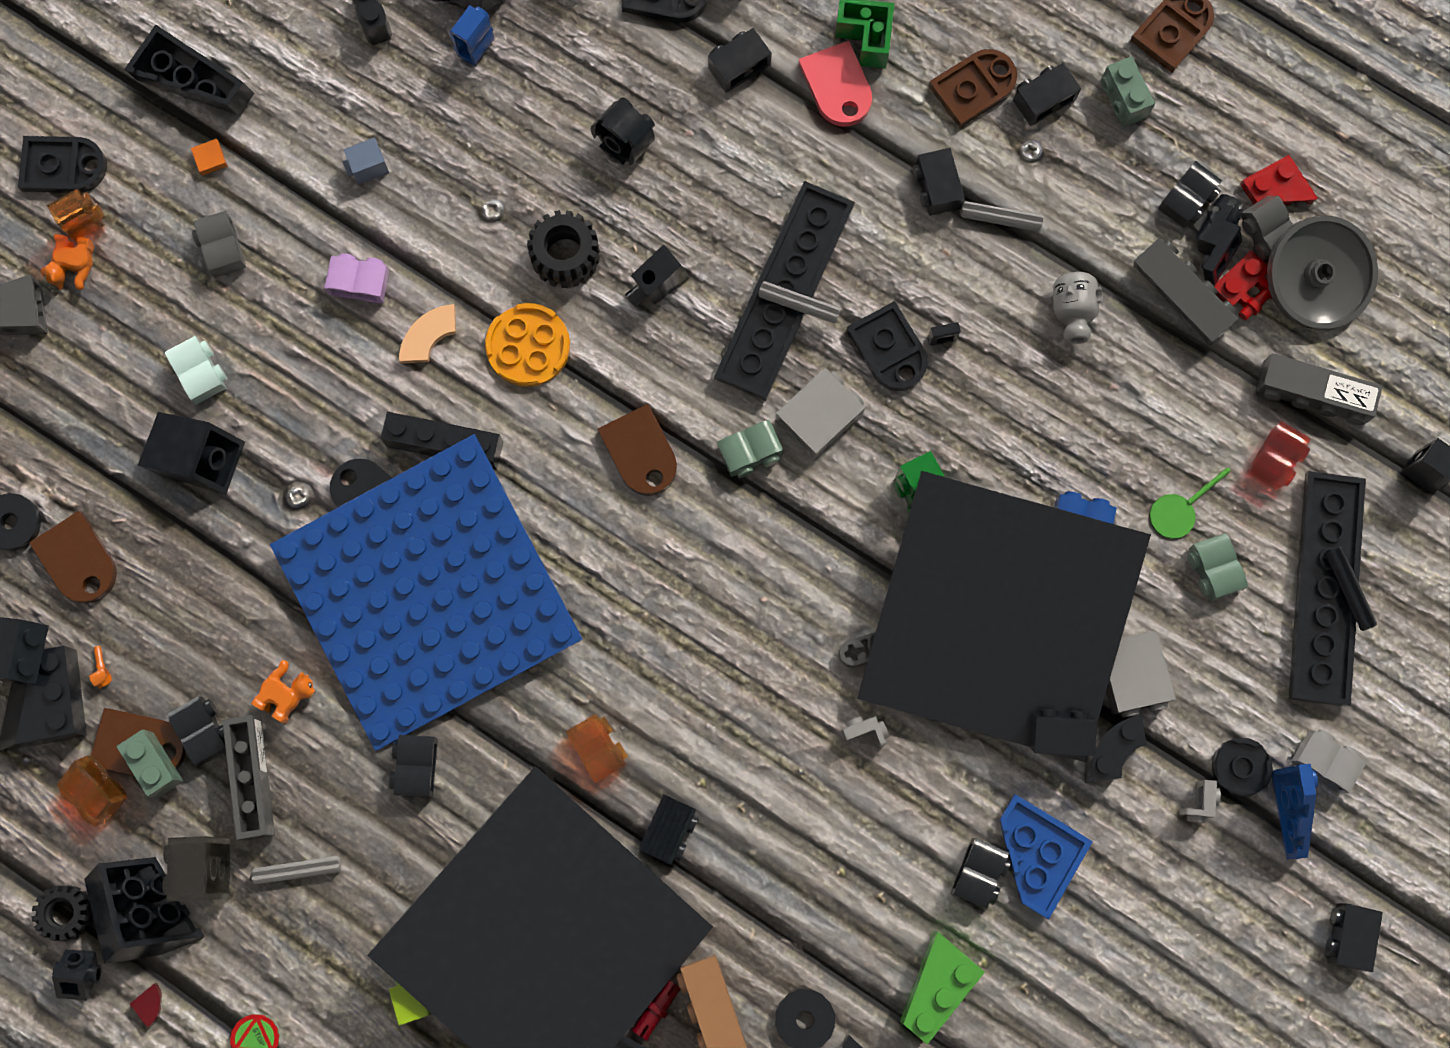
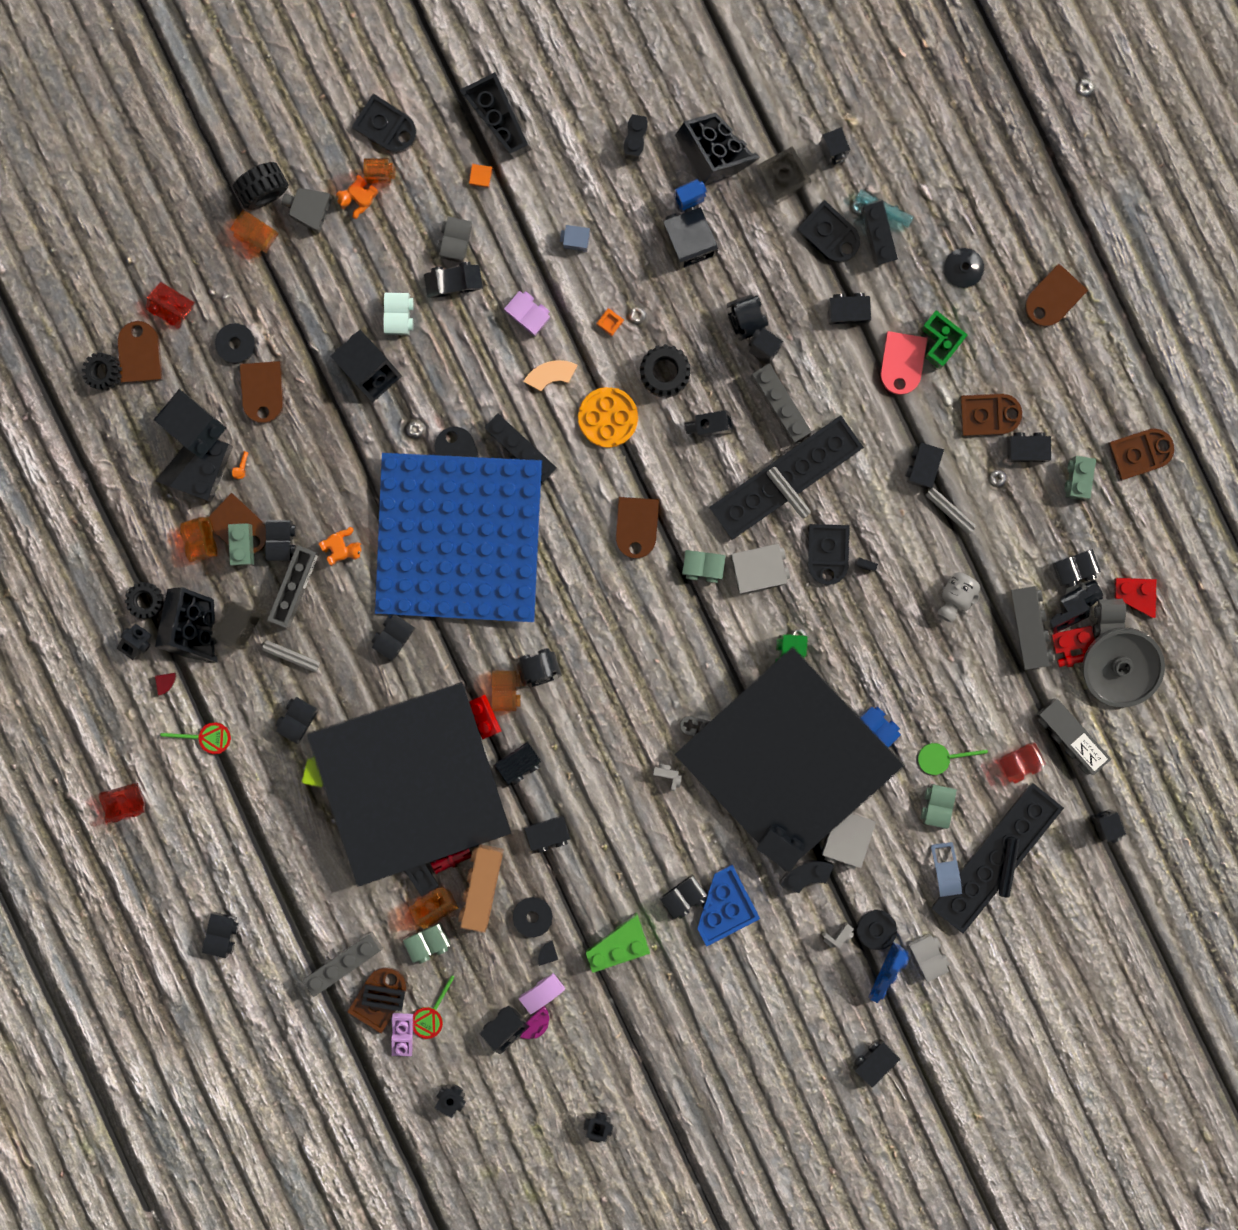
camera: 35 degrees right, 10 degrees up
none -> black brick [275,697,319,744]
none -> black brick [424,262,483,298]
none -> red plate [469,694,501,740]
none -> black brick [516,648,562,688]
none -> black brick [525,815,571,853]
none -> orange tile [596,308,624,336]
none -> slope [663,206,719,270]
none -> black brick [749,327,784,365]
none -> dark grey brick [751,363,812,444]
none -> sand blue piece [931,842,962,897]

